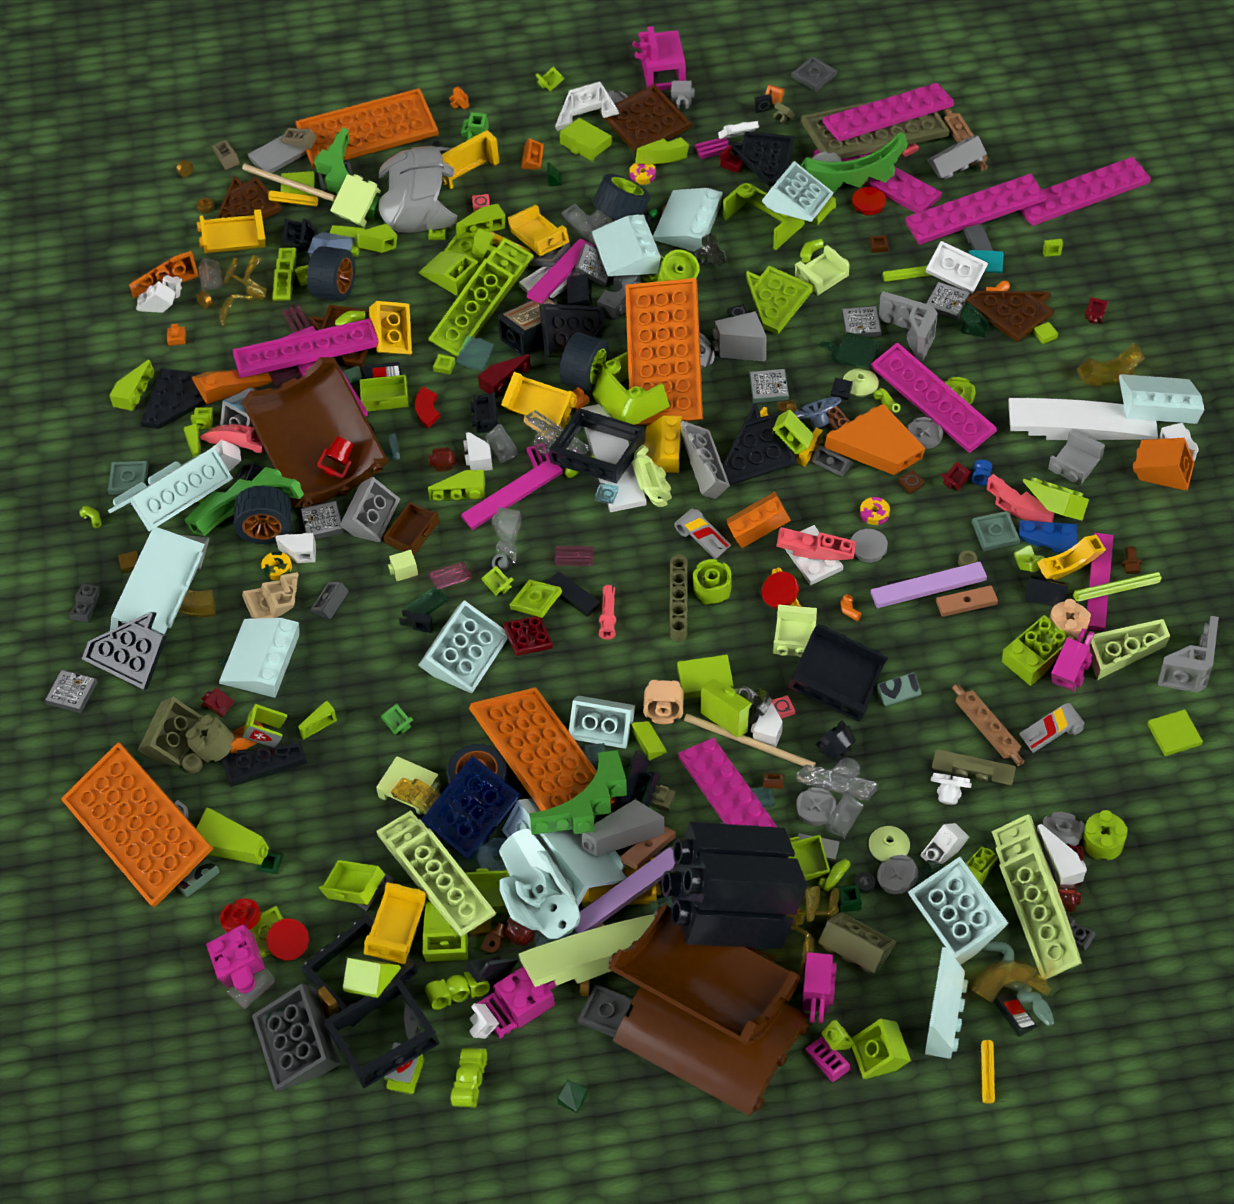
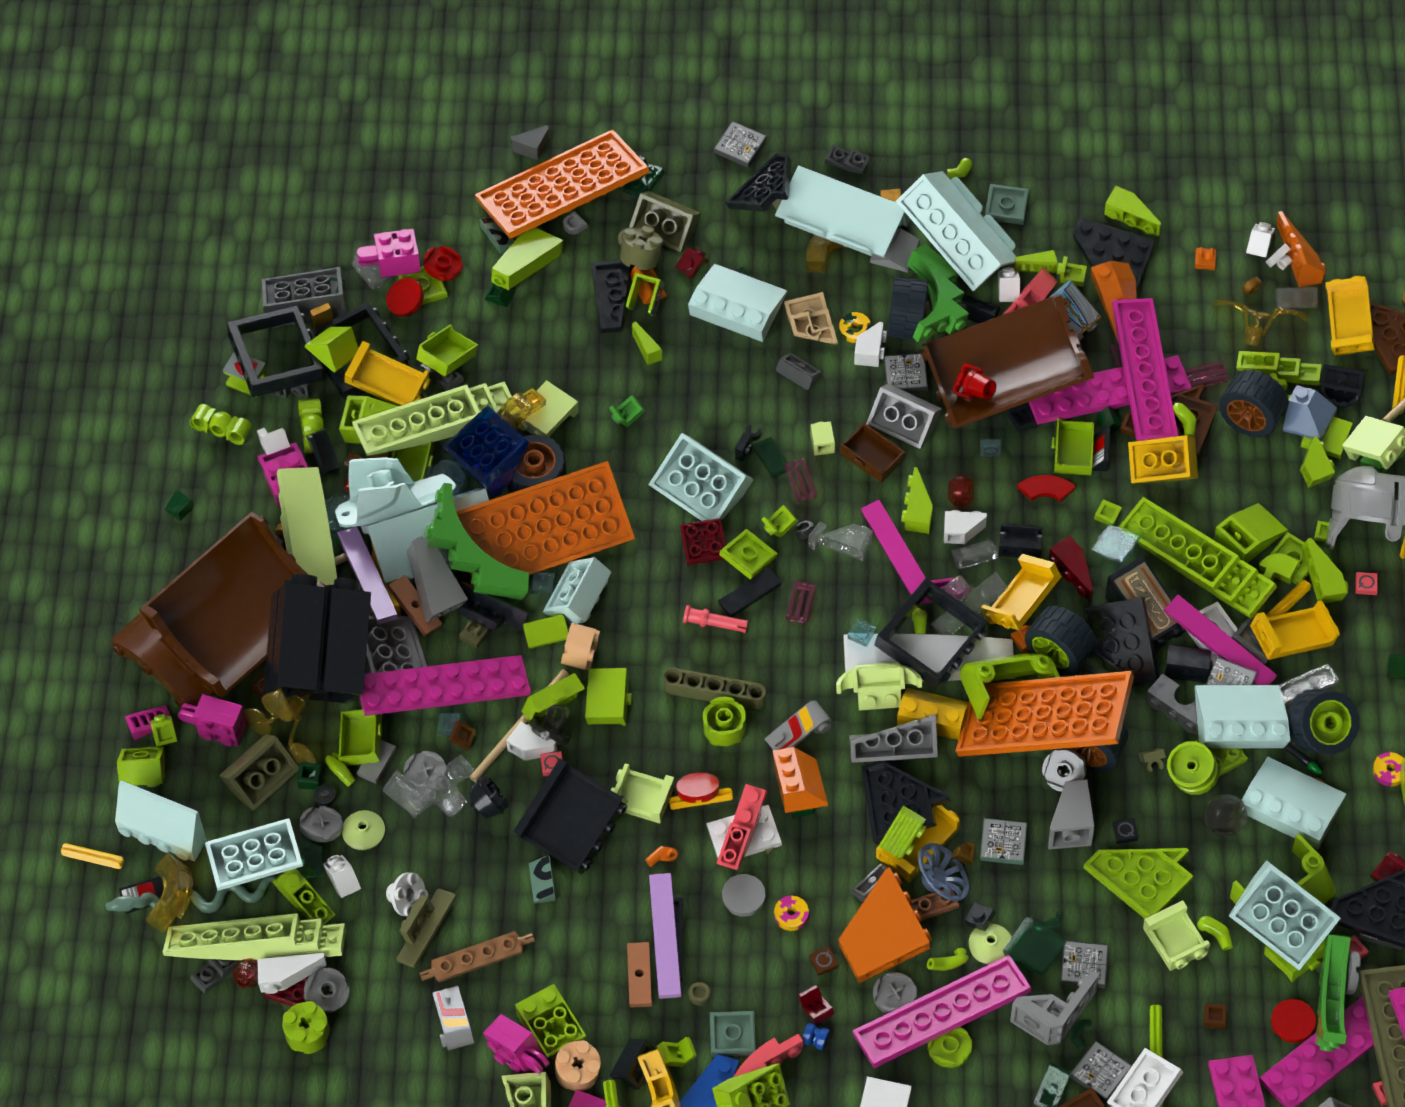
camera: 100 degrees right, 5 degrees up
none -> dark grey slope [510,125,550,160]

